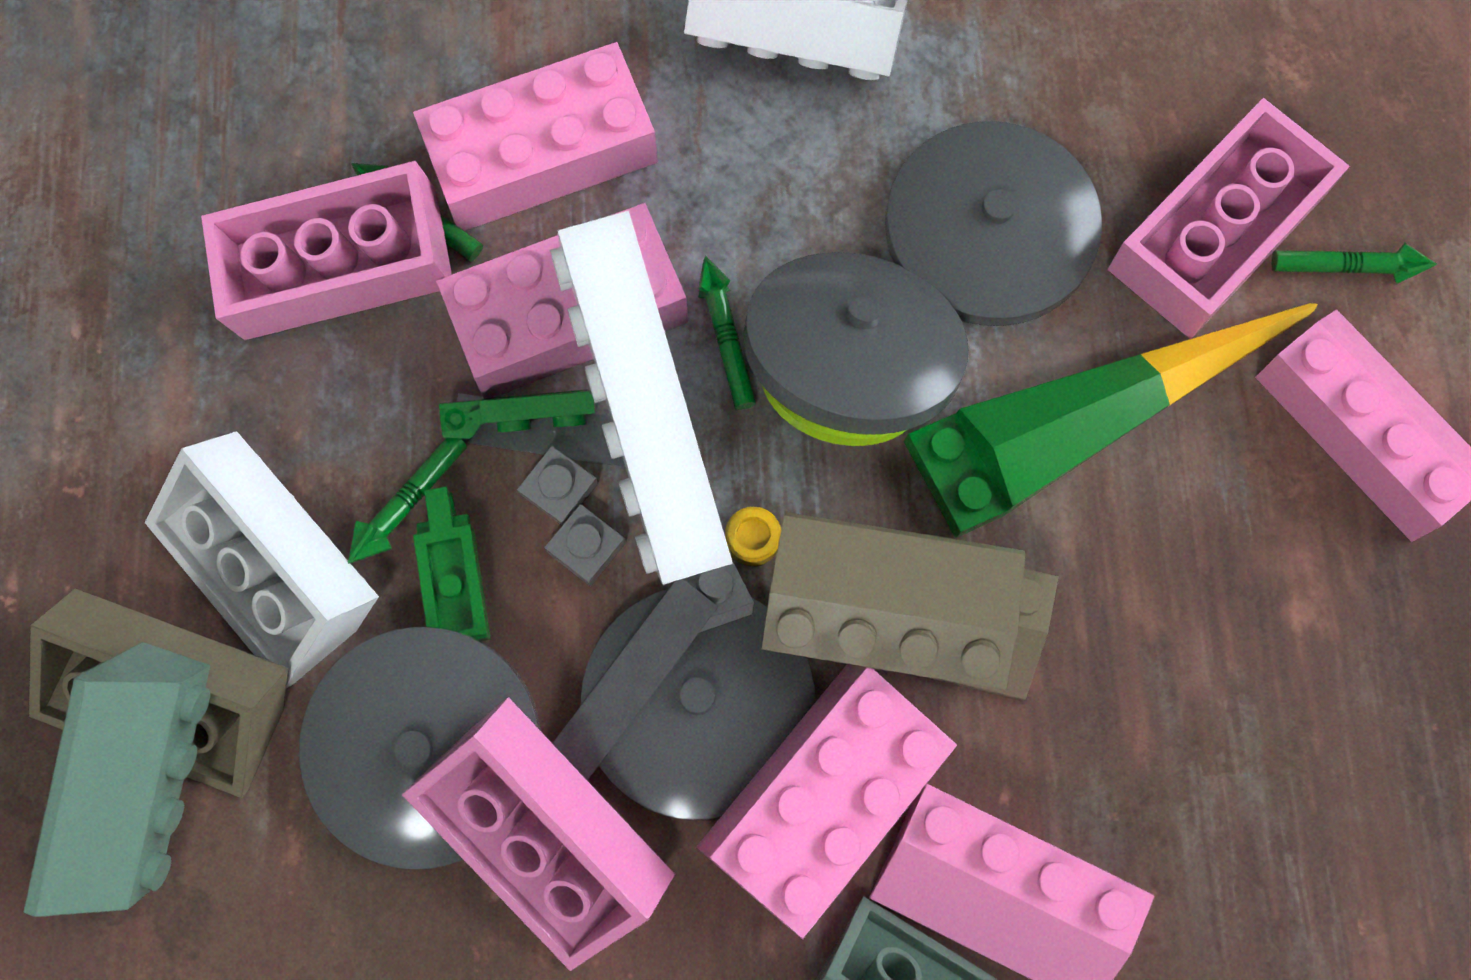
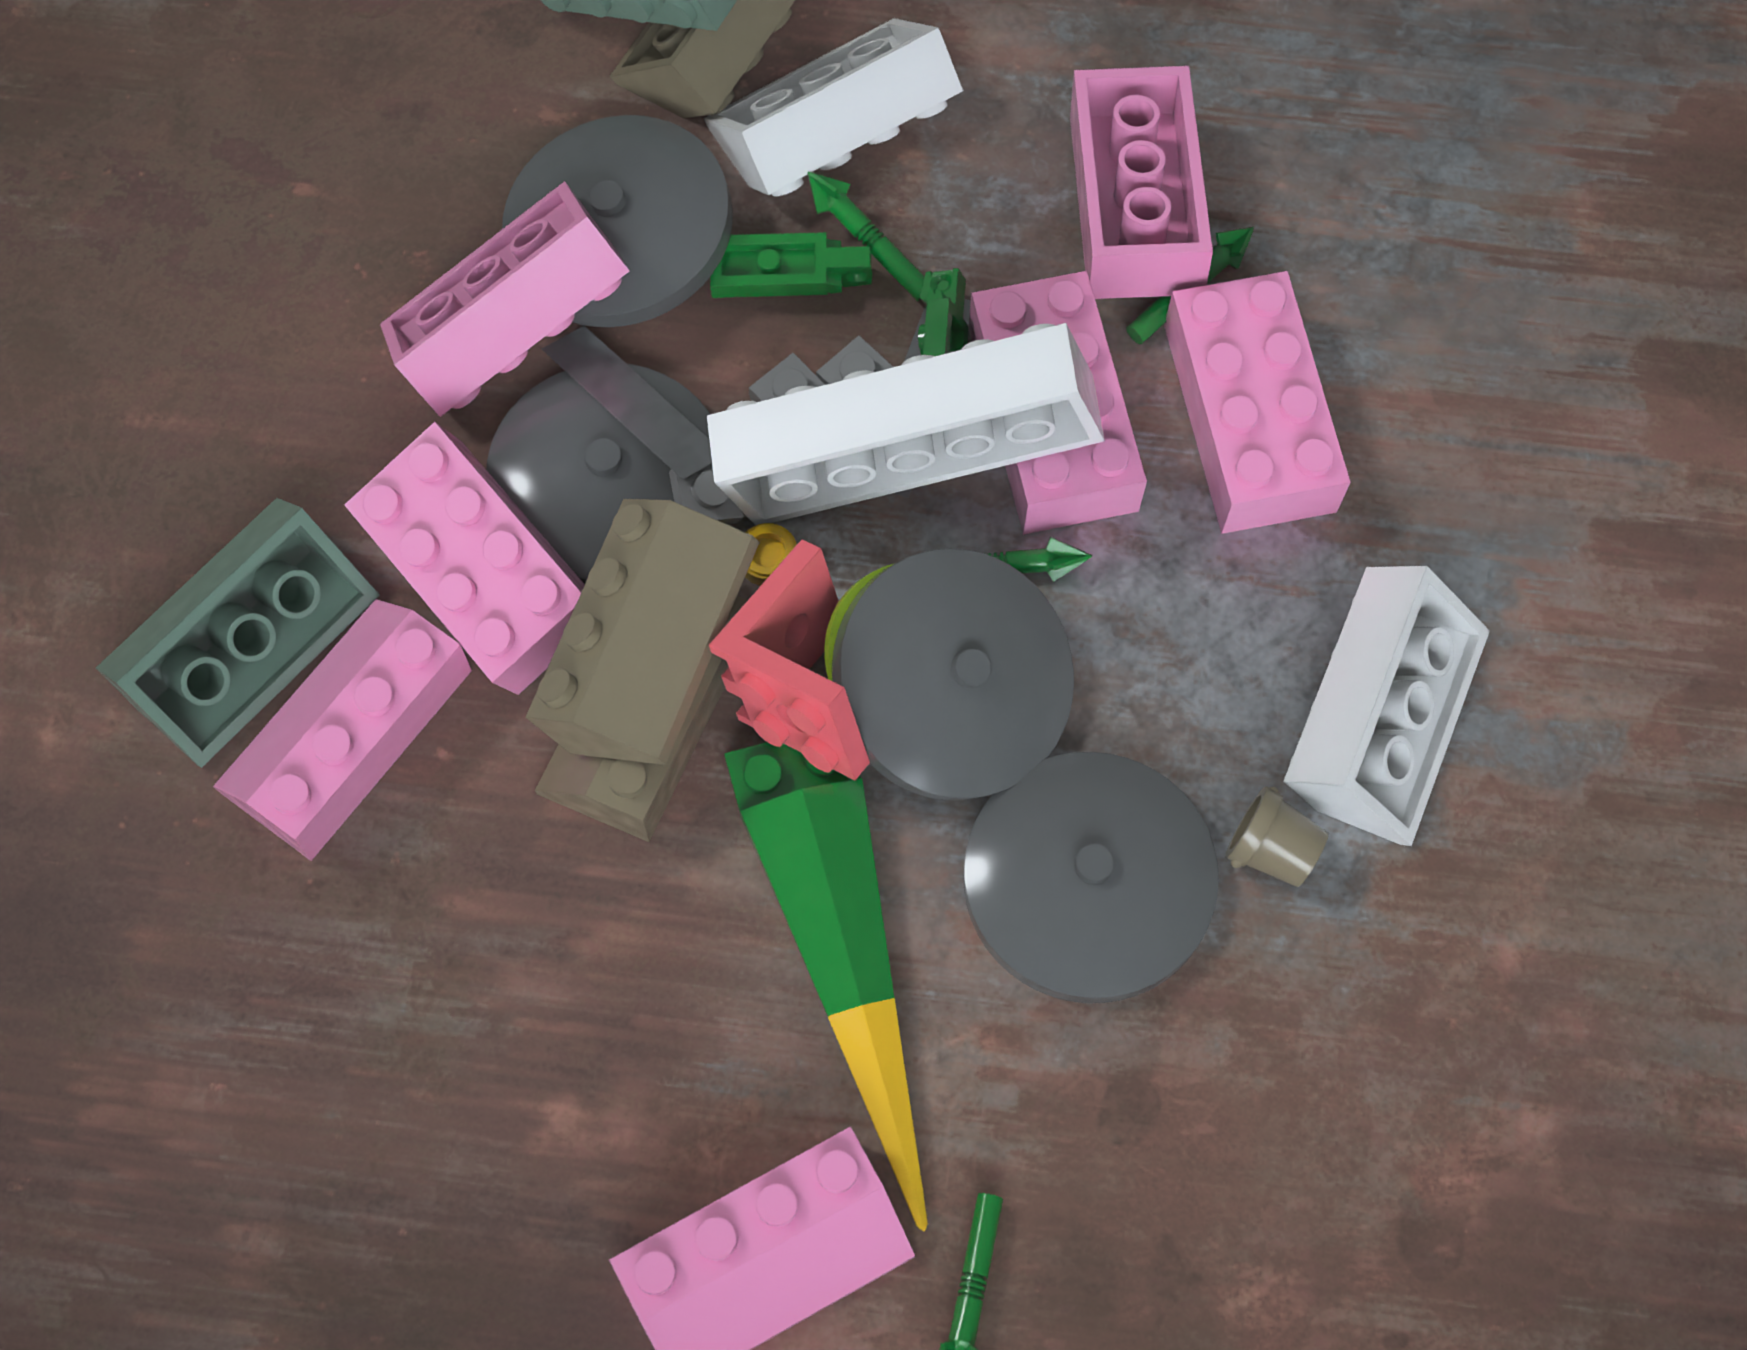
camera: 100 degrees right, 5 degrees down
bright pink brick [1107,98,1350,339] -> none
none -> coral bracket [708,539,870,781]
none -> dark tan piece [1225,787,1329,887]

